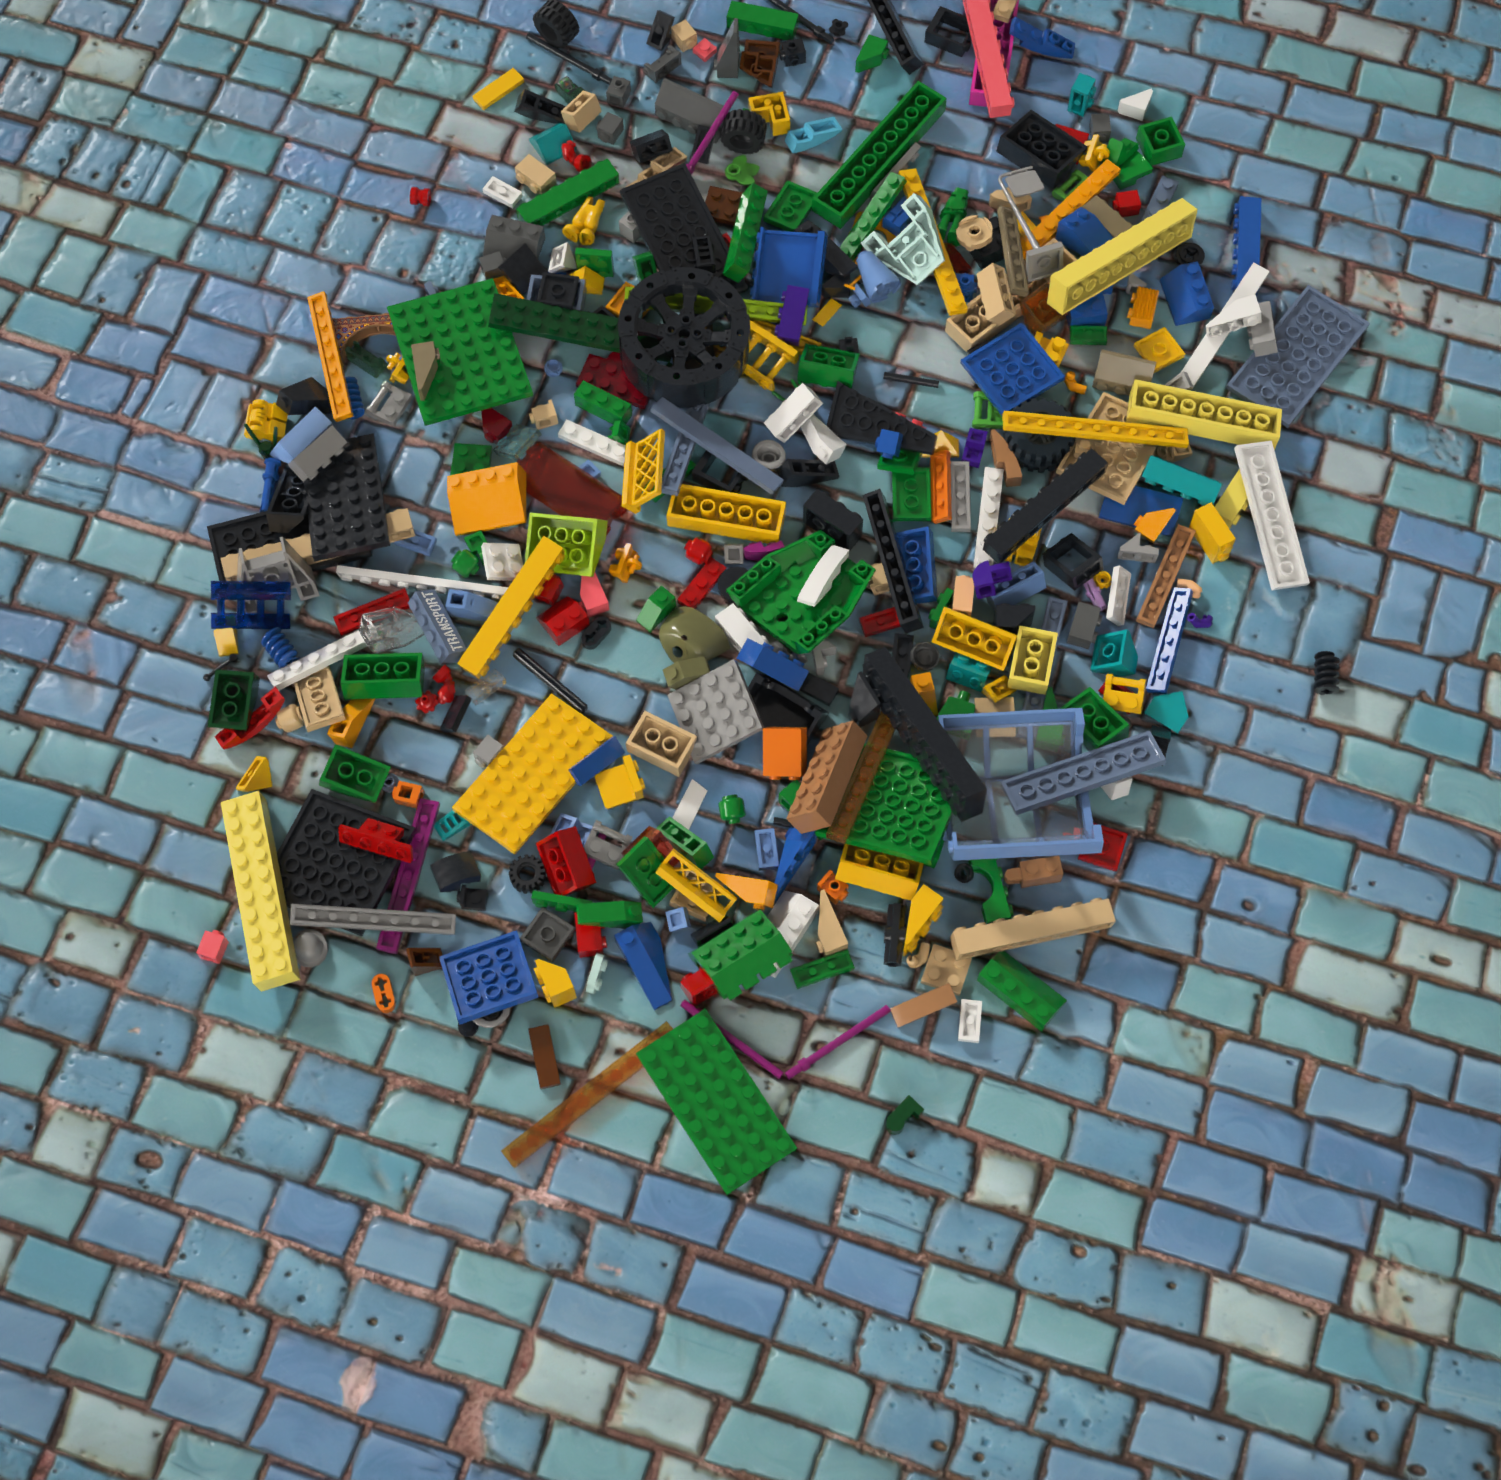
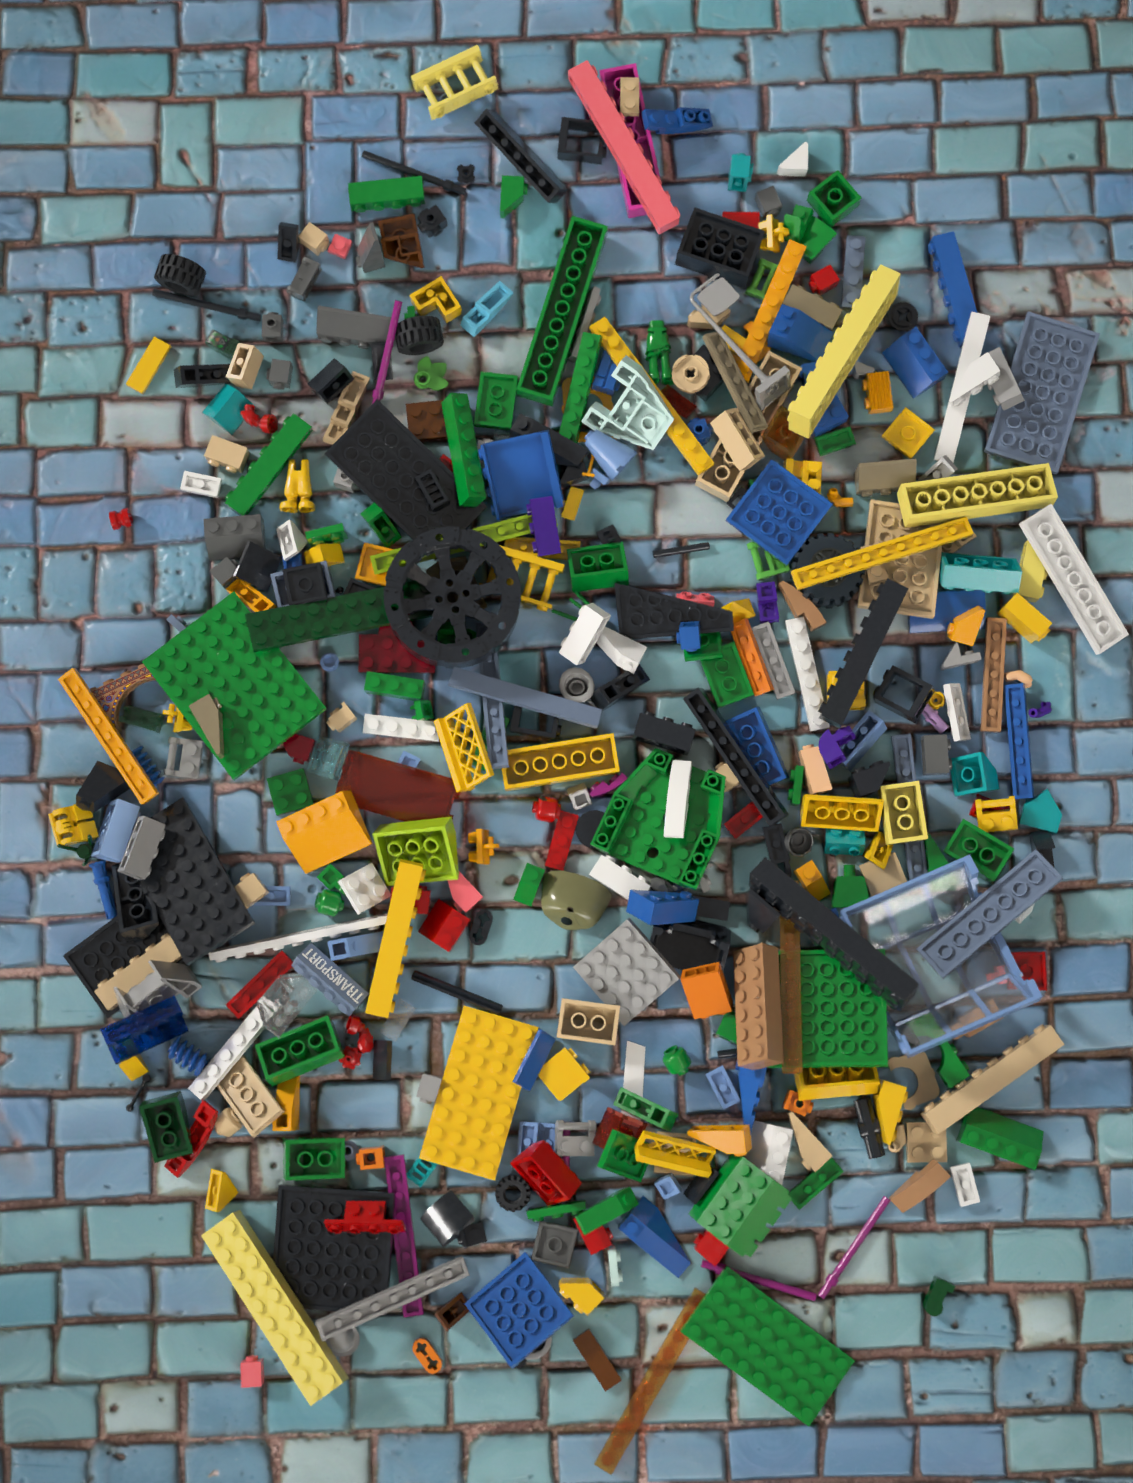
camera: 20 degrees left, 15 degrees up
olive slope [663,656,711,690] -> none
none -> tan piece [888,1052,940,1110]

